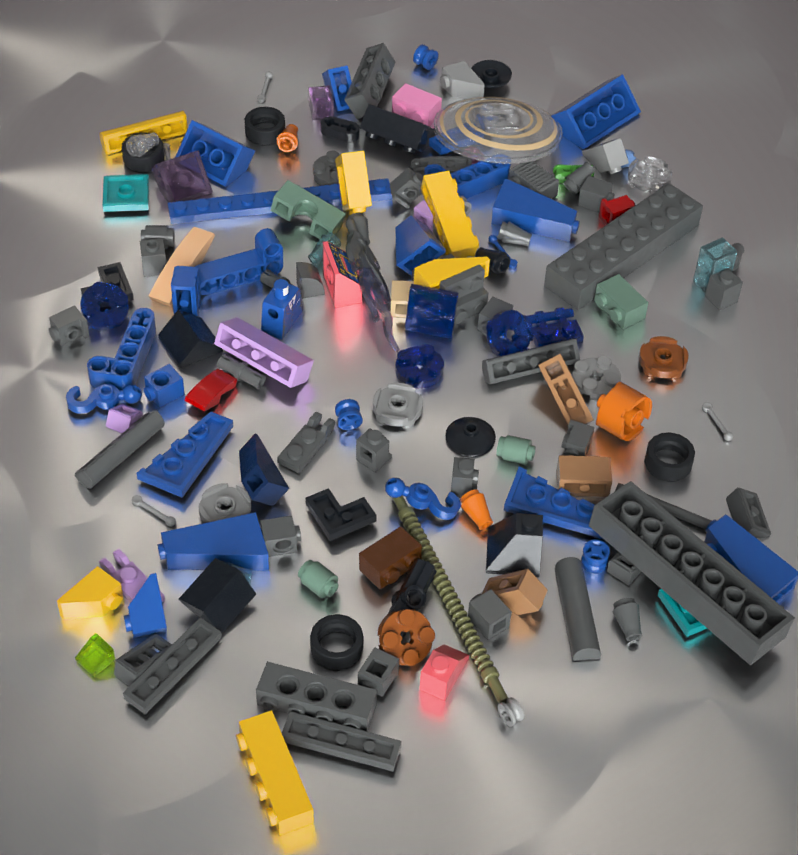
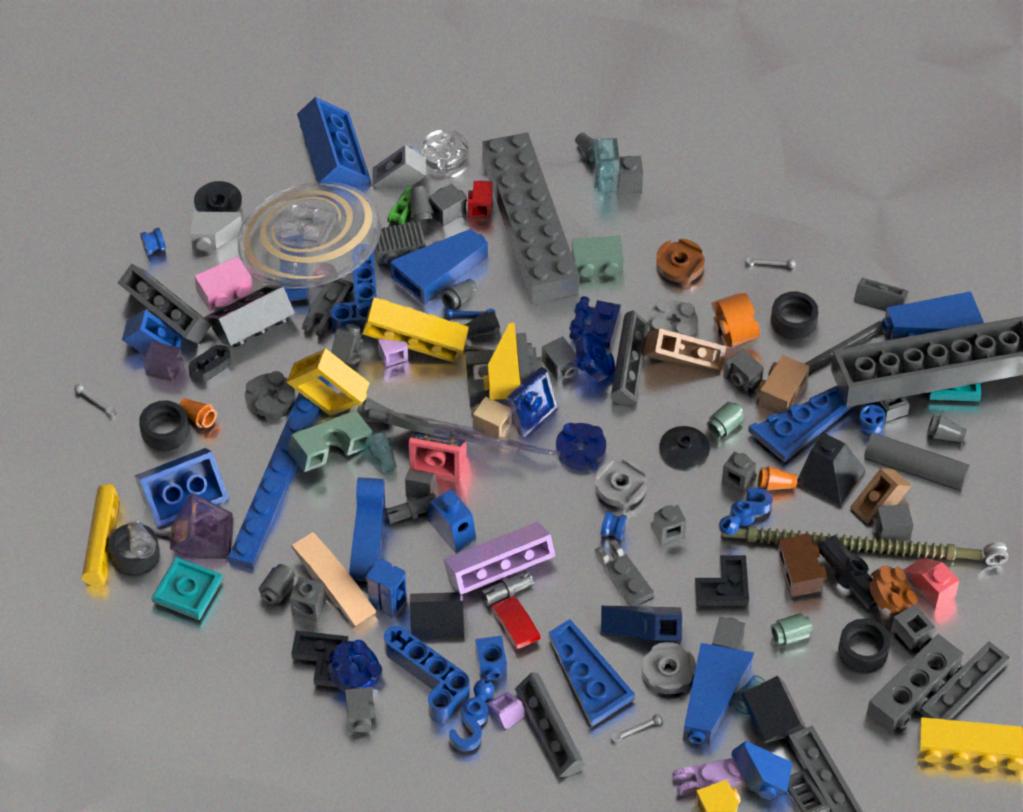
camera: 60 degrees left, 5 degrees up
blue slope [395,215,446,276] -> none

